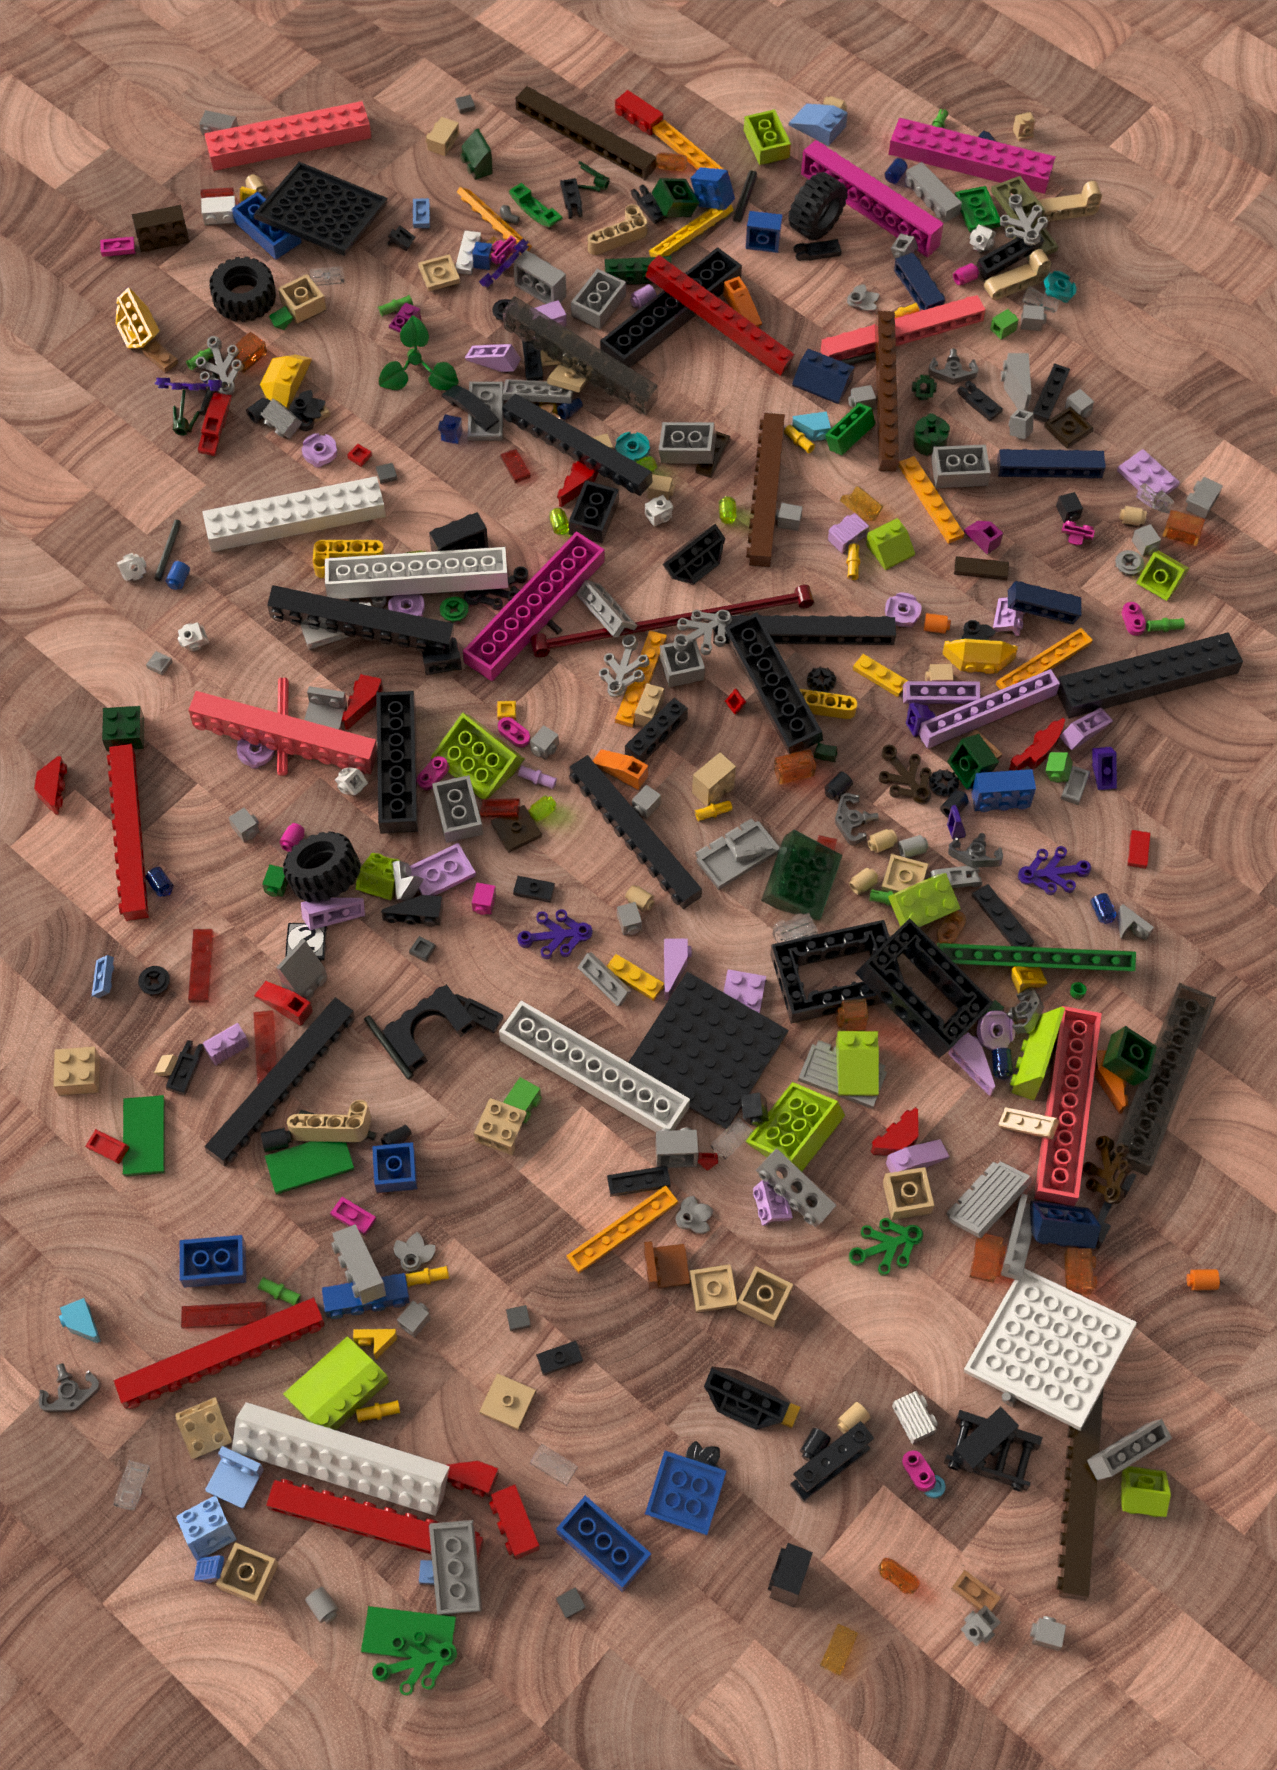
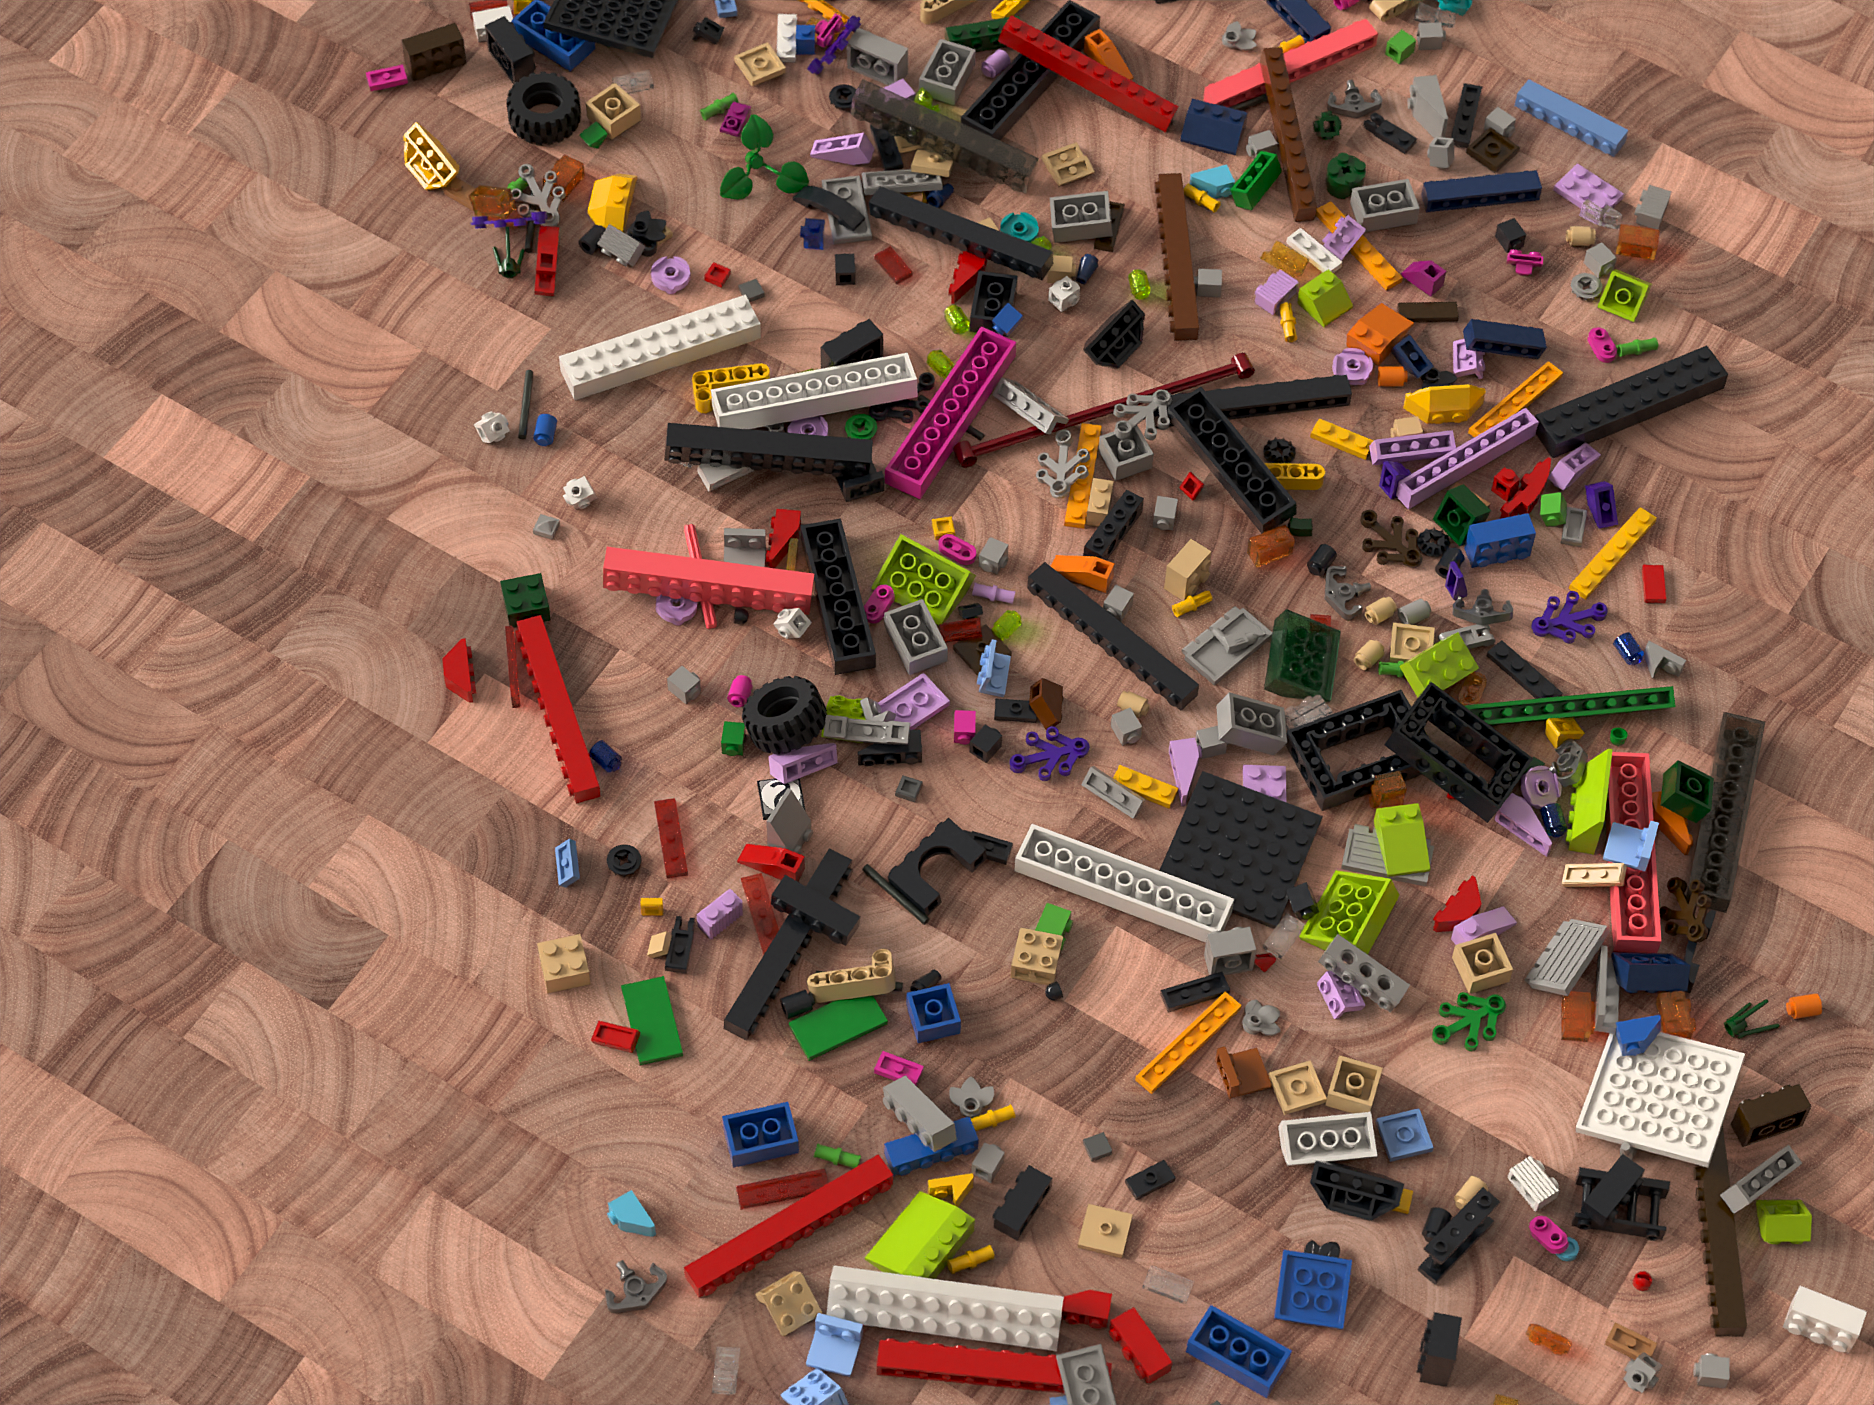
camera: 10 degrees left, 5 degrees down
none -> clear orange brick [469,185,517,219]
none -> black brick [485,16,536,85]
none -> clear red tile [505,626,521,708]
none -> yellow tile [641,898,664,916]
none -> black hinge [733,607,749,624]
none -> black brick [771,875,861,946]
none -> clear yellow tile [786,538,798,571]
none -> light grey slope [823,715,911,744]
none -> black brick [835,253,855,285]
none -> clear neon green hair [914,87,941,116]
none -> clear neon green brick [926,349,954,379]
none -> black plate [958,603,983,620]
none -> black brick [969,724,1002,763]
none -> light blue bracket [977,640,1011,697]
none -> blue brick [992,303,1024,336]
none -> black brick [992,1165,1053,1241]
none -> reddish brown slope [1029,678,1063,730]
none -> tan slope [1041,142,1094,186]
none -> black hinge [1045,981,1063,1000]
none -> dark blue cone [1075,254,1099,284]
none -> light grey brick [1153,496,1178,530]
none -> light grey brick [1195,726,1229,759]
none -> light grey brick [1216,692,1287,755]
none -> white slope [1278,1112,1377,1166]
none -> white plate [1286,228,1342,273]
none -> lavender bracket [1322,215,1366,260]
none -> orange slope [1346,303,1414,366]
none -> medium blue plate [1376,1108,1434,1162]
none -> dark blue slope [1390,335,1434,379]
none -> red brick [1491,467,1520,502]
none -> medium blue brick [1515,79,1628,157]
none -> yellow plate [1569,507,1657,600]
none -> light blue bracket [1603,820,1659,871]
none -> blue slope [1616,1015,1661,1057]
none -> red hinge [1633,1271,1652,1291]
none -> dark green plant [1724,999,1780,1039]
none -> dark brown brick [1730,1084,1812,1147]
none -> white brick [1783,1286,1867,1353]

